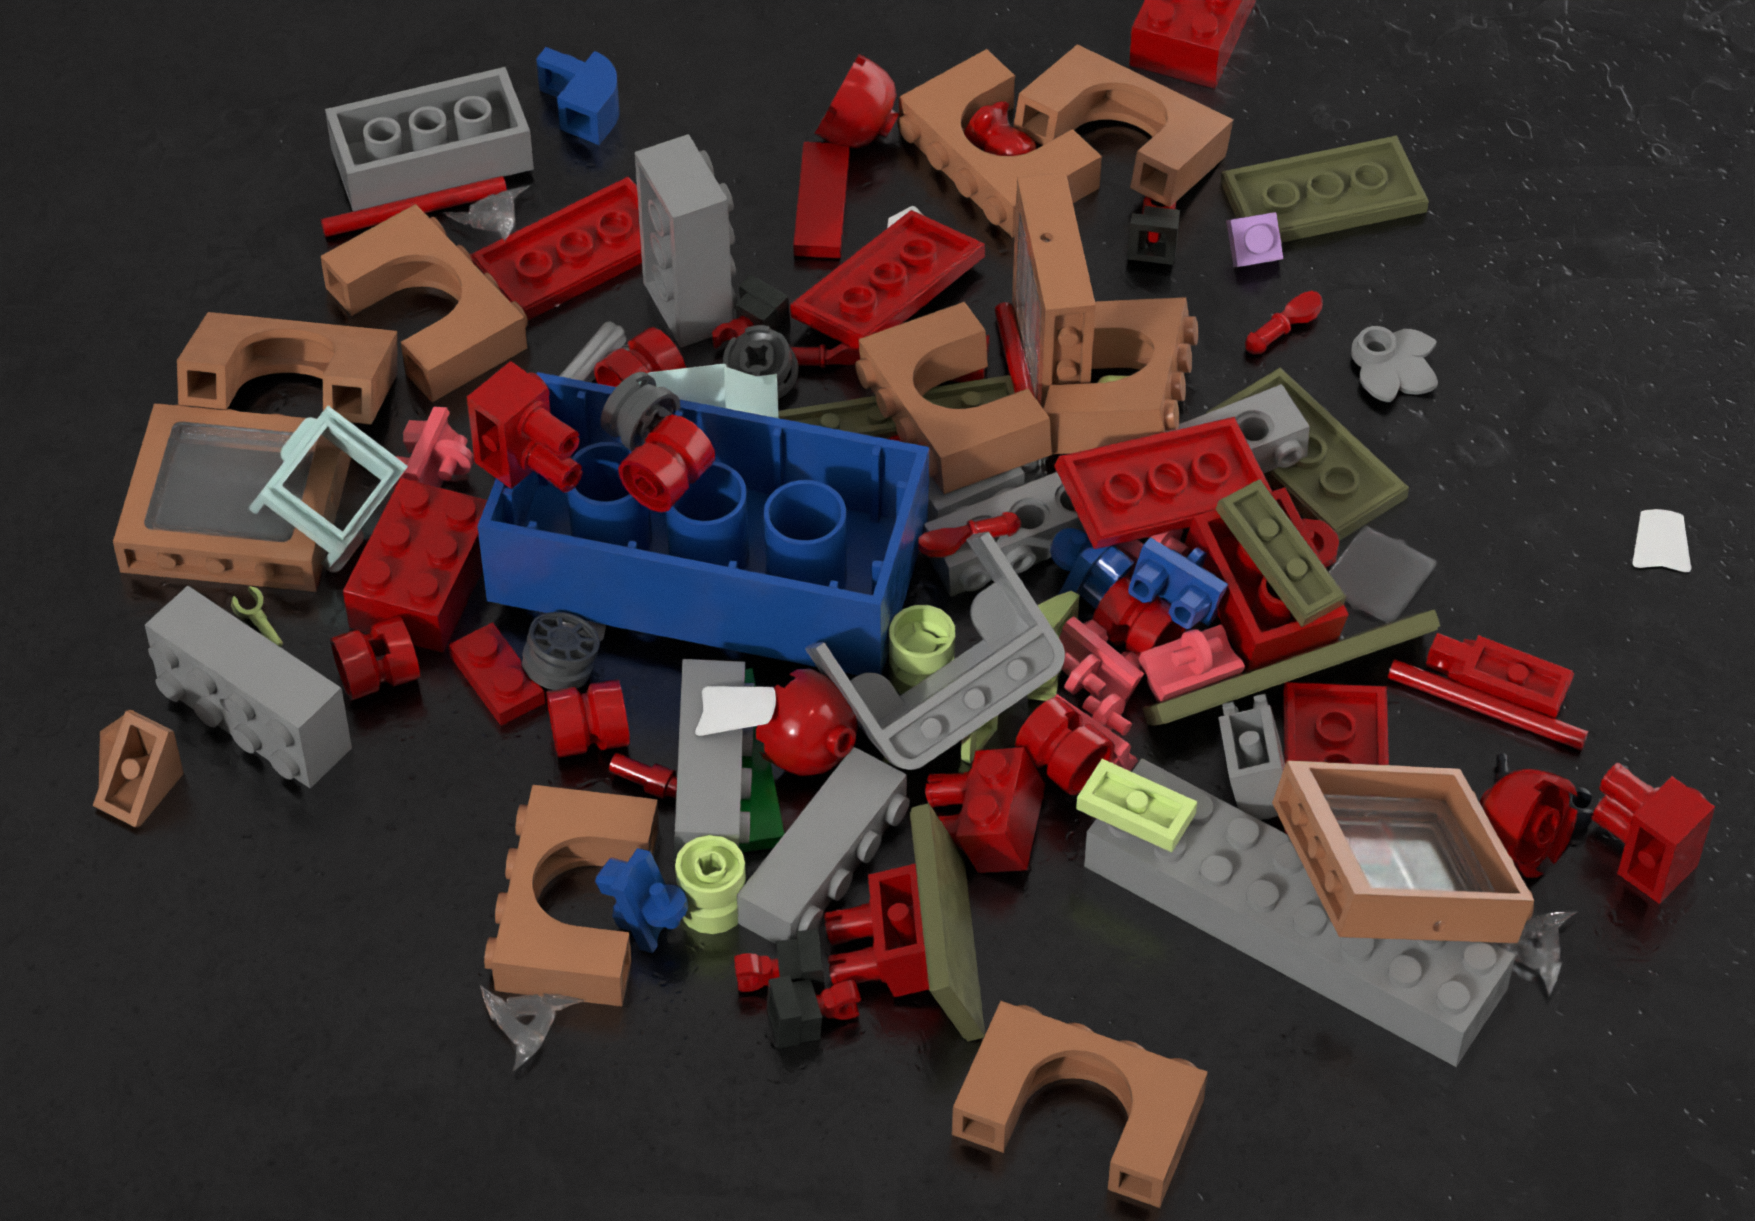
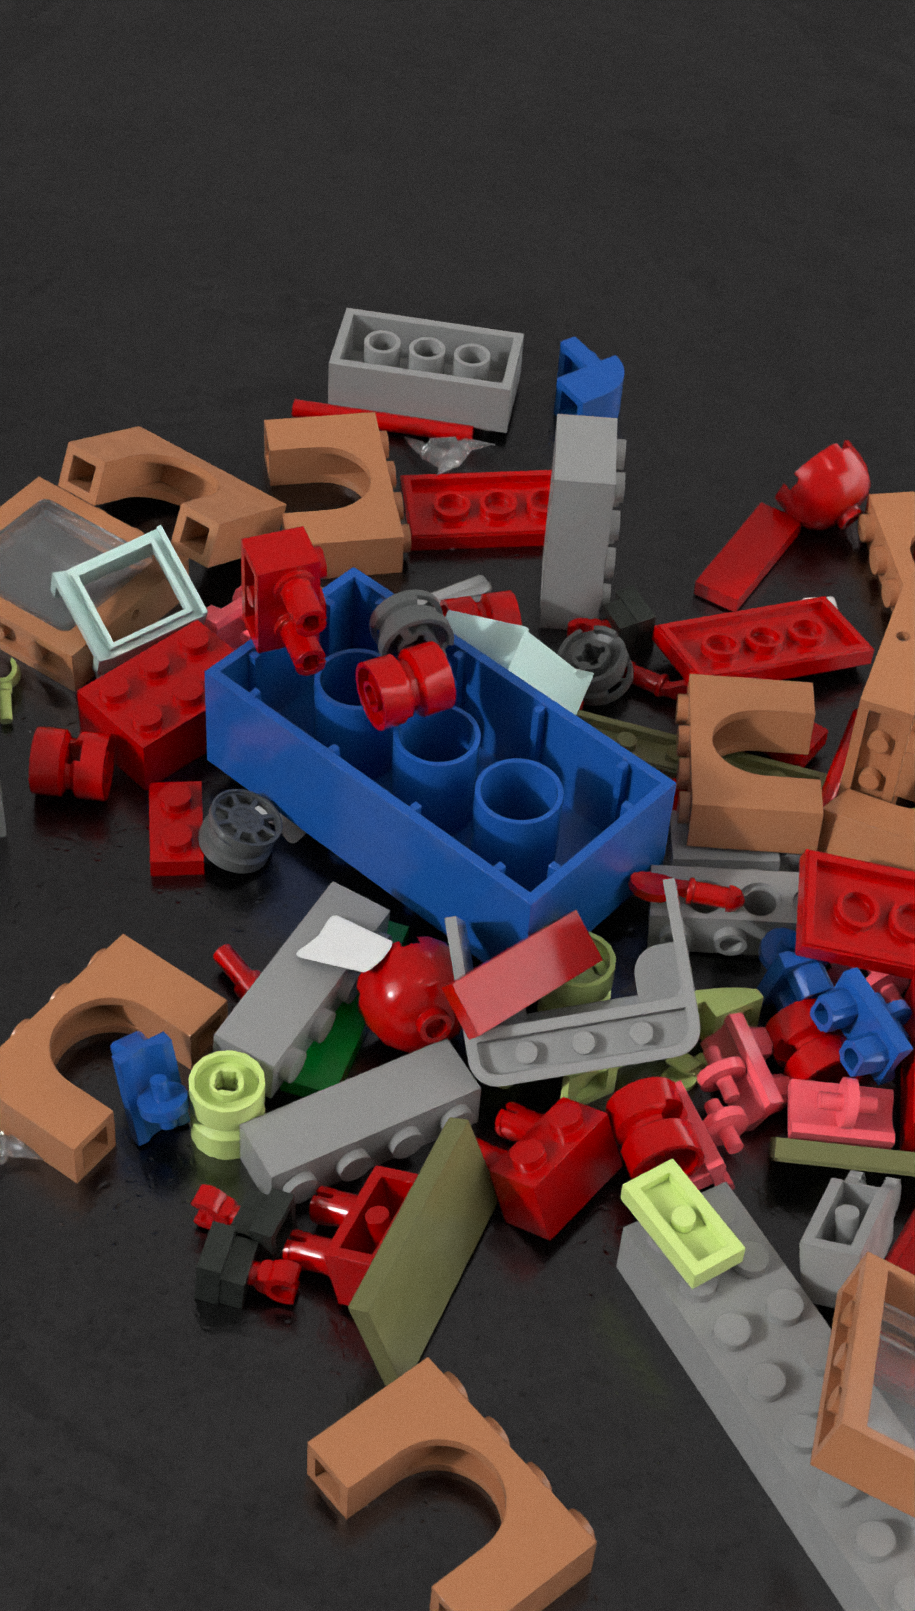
camera: 25 degrees right, 5 degrees down
red wheel [546,679,630,758] -> none
none -> tile [442,910,603,1040]

